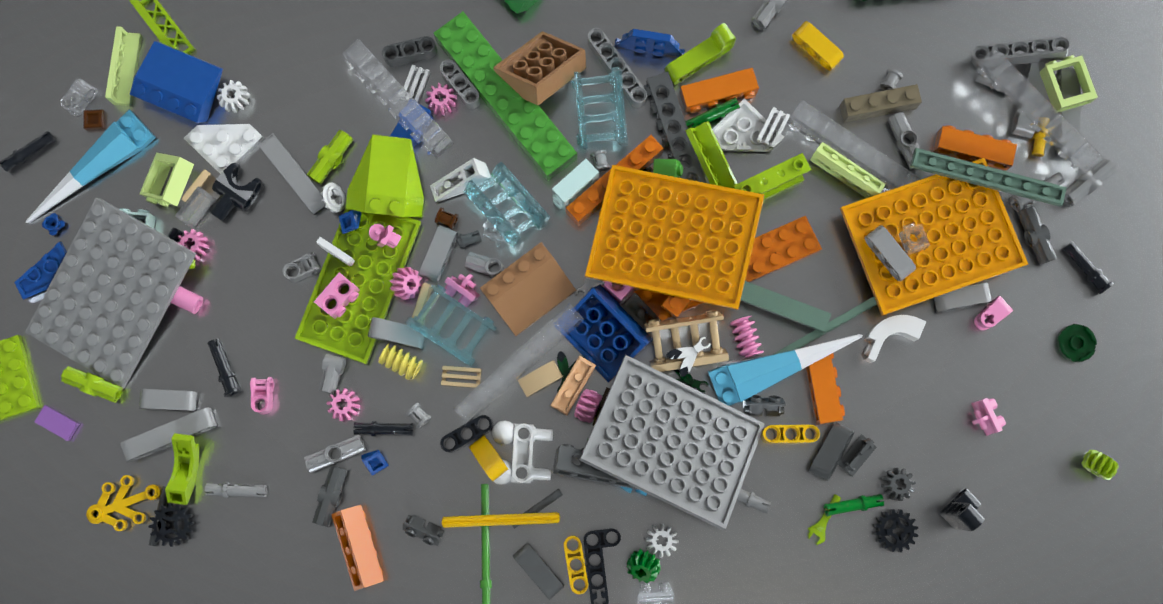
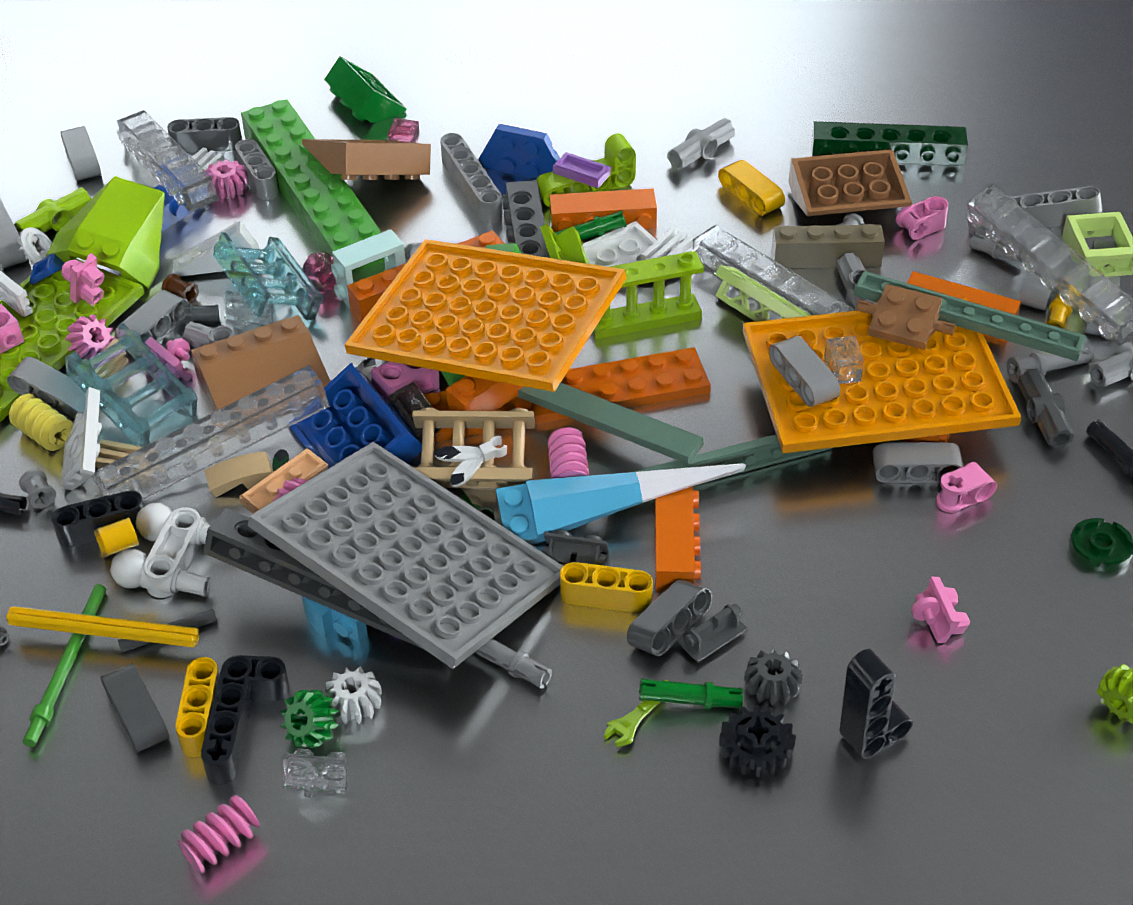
camera: 10 degrees right, 35 degrees down
clear light blue fence [572,67,628,149] -> none
white arch [864,315,926,363] -> none
none -> light grey beam [60,126,102,181]
none -> white wing [61,387,102,491]
none -> clear pink head [302,252,337,292]
none -> clear pink tile [388,118,419,142]
none -> medium lavender tile [553,152,611,188]
none -> medium nougat slope [788,149,912,216]
none -> medium nougat plate [856,284,956,350]
none -> bright pink piece [896,196,948,240]

